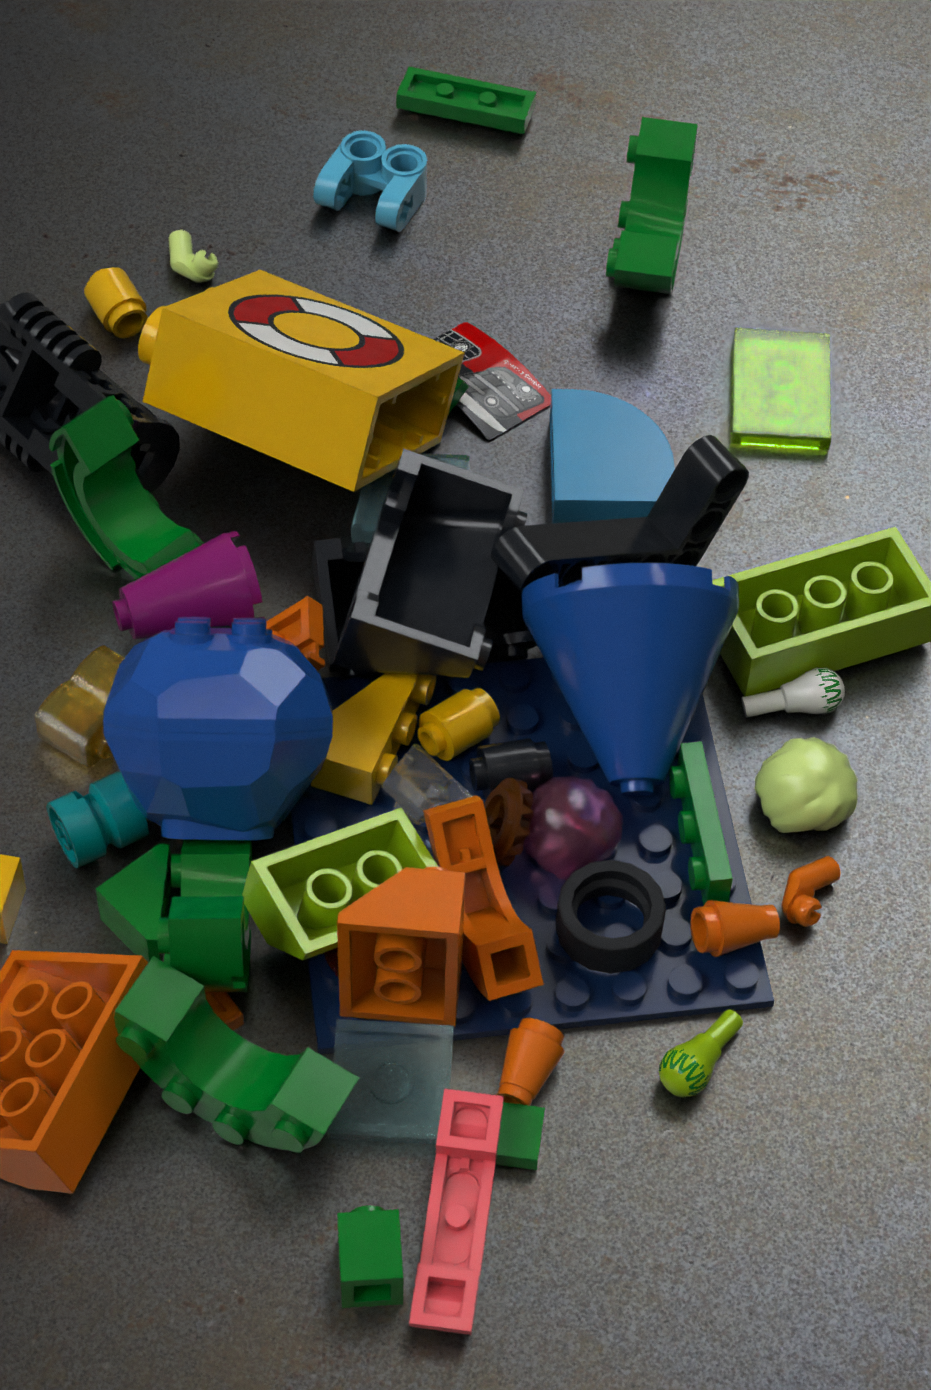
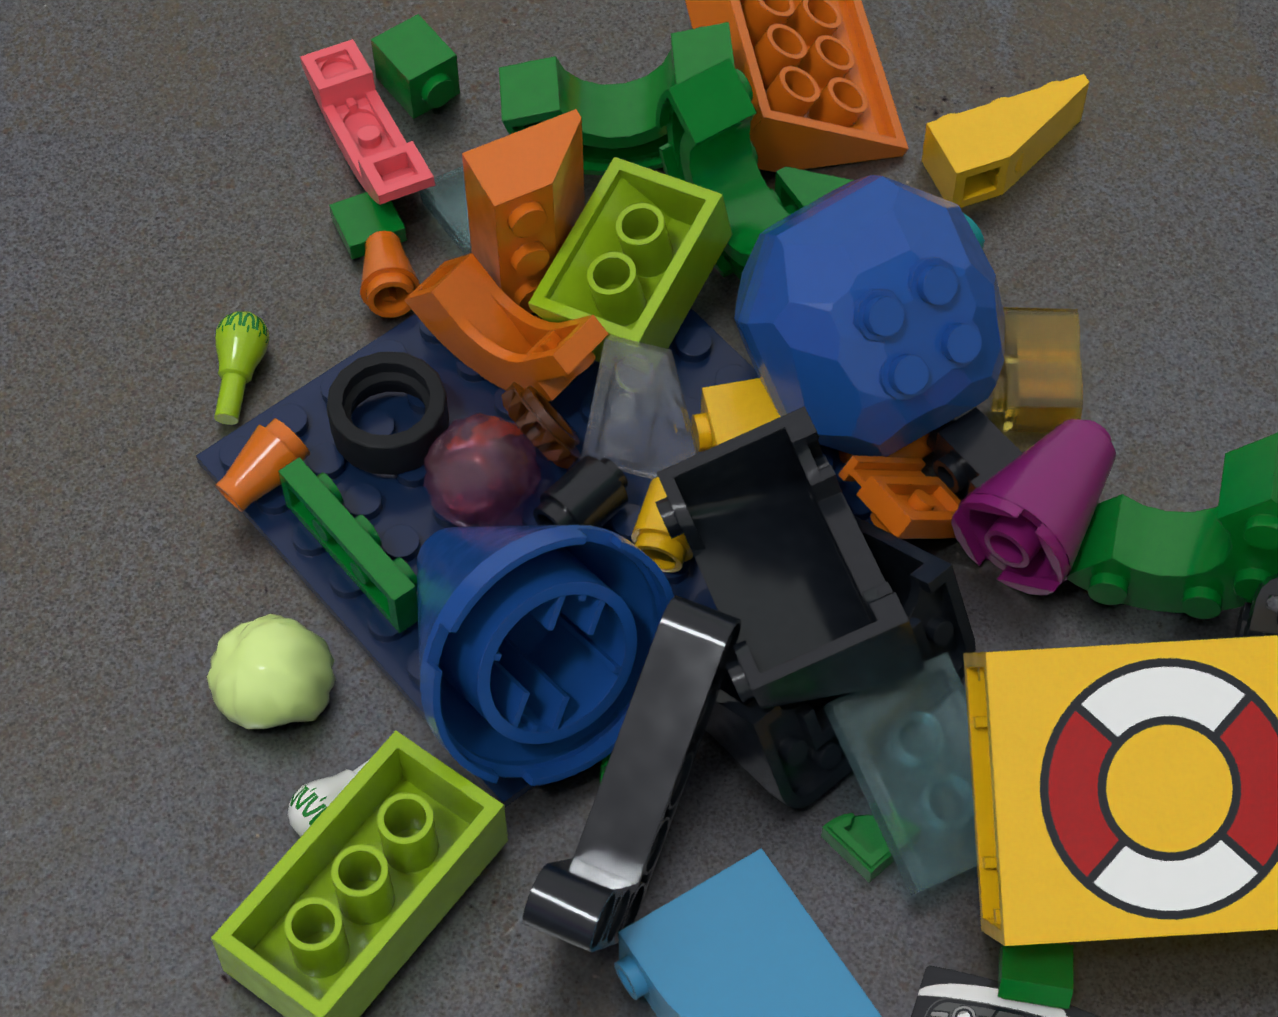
camera: 150 degrees right, 5 degrees up
orange arm [782,856,841,927] -> none

